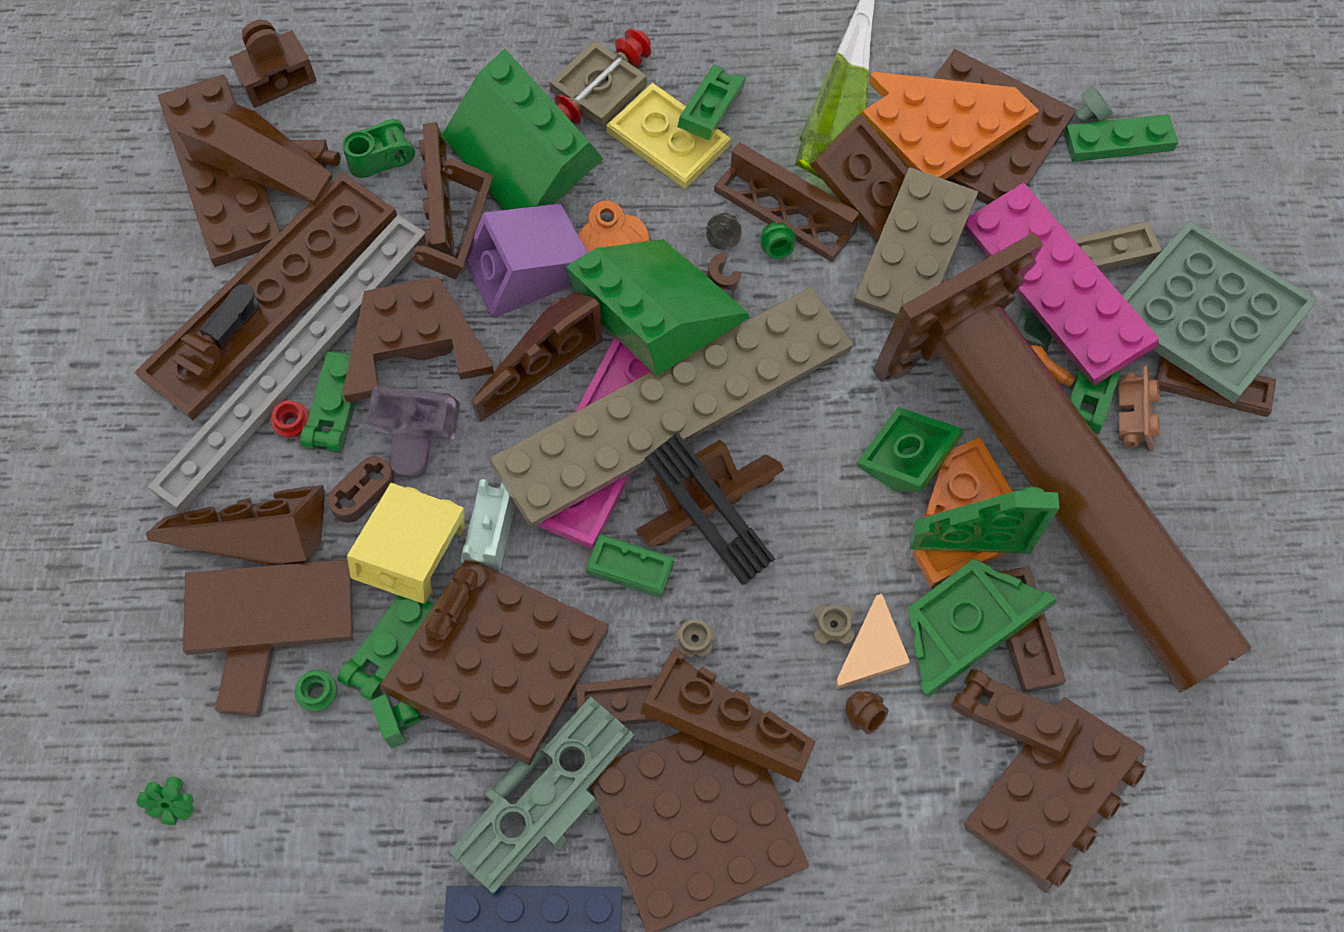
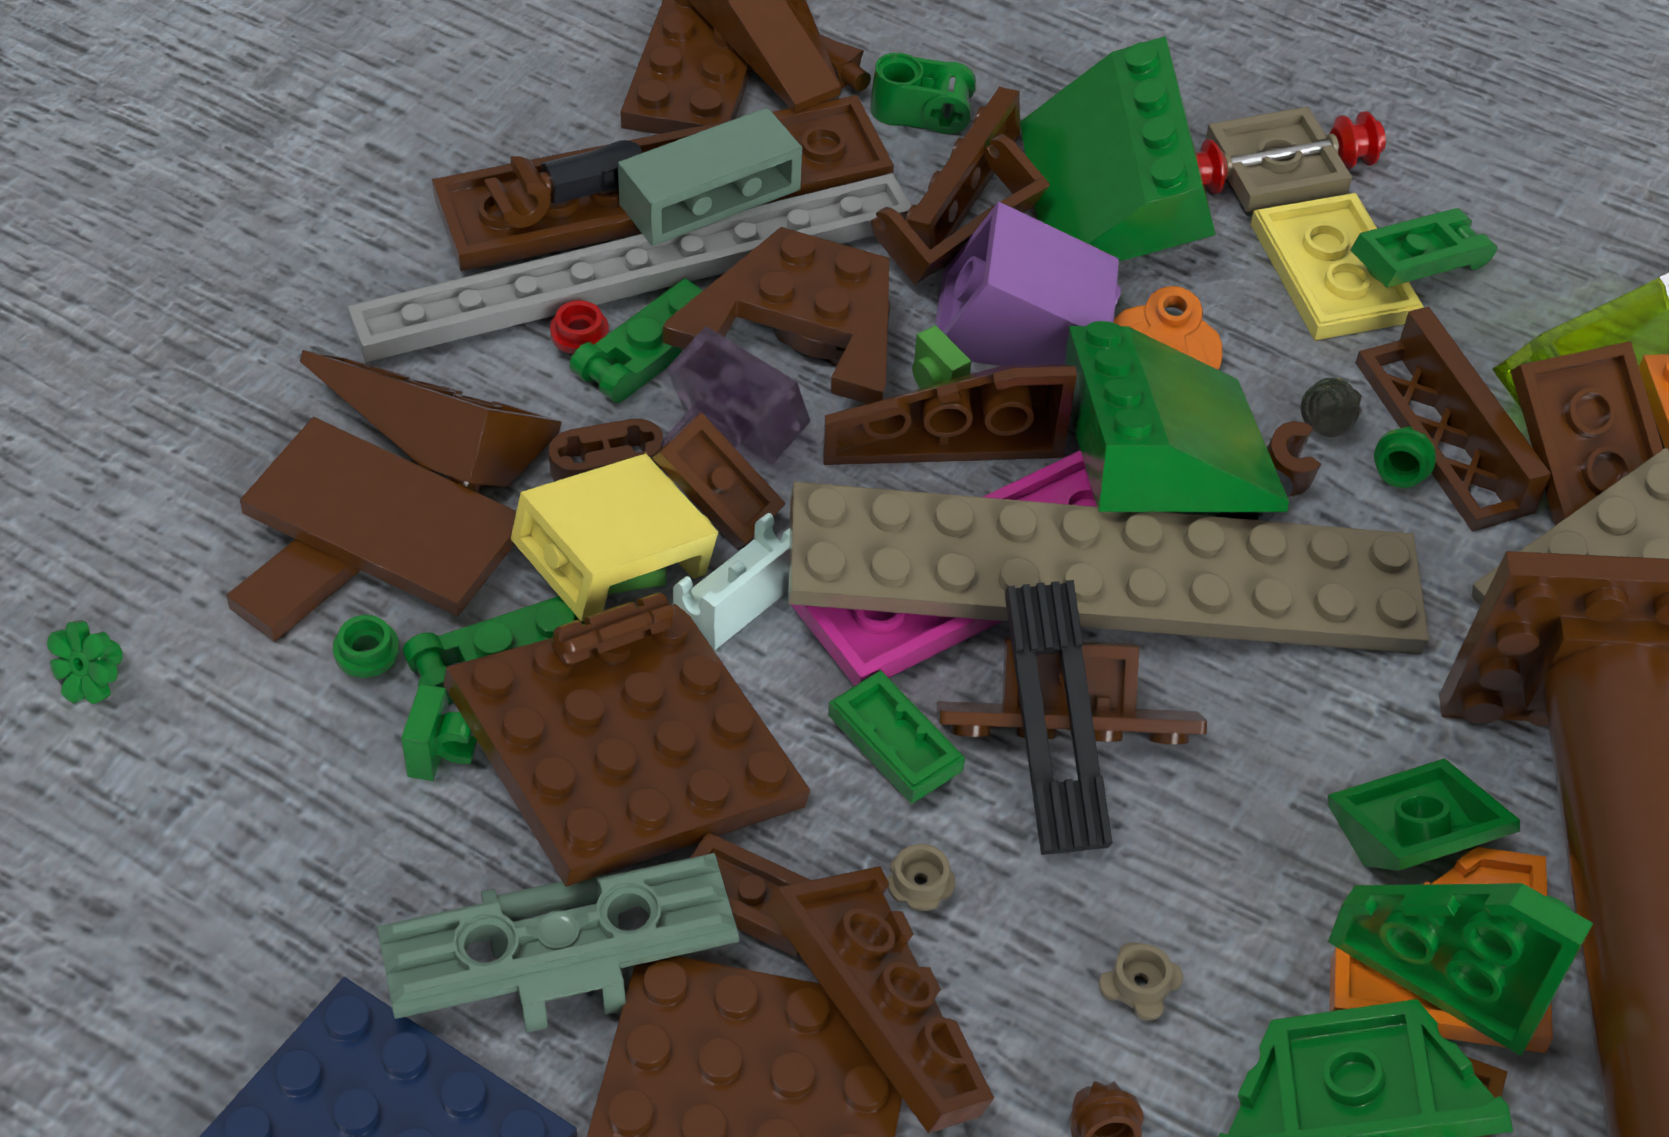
camera: 30 degrees right, 15 degrees down
light nougat tile [835,594,910,689] -> none
none -> sand green brick [618,107,802,246]
none -> reddish brown plate [652,412,786,549]
none -> bright green plate [912,325,972,388]

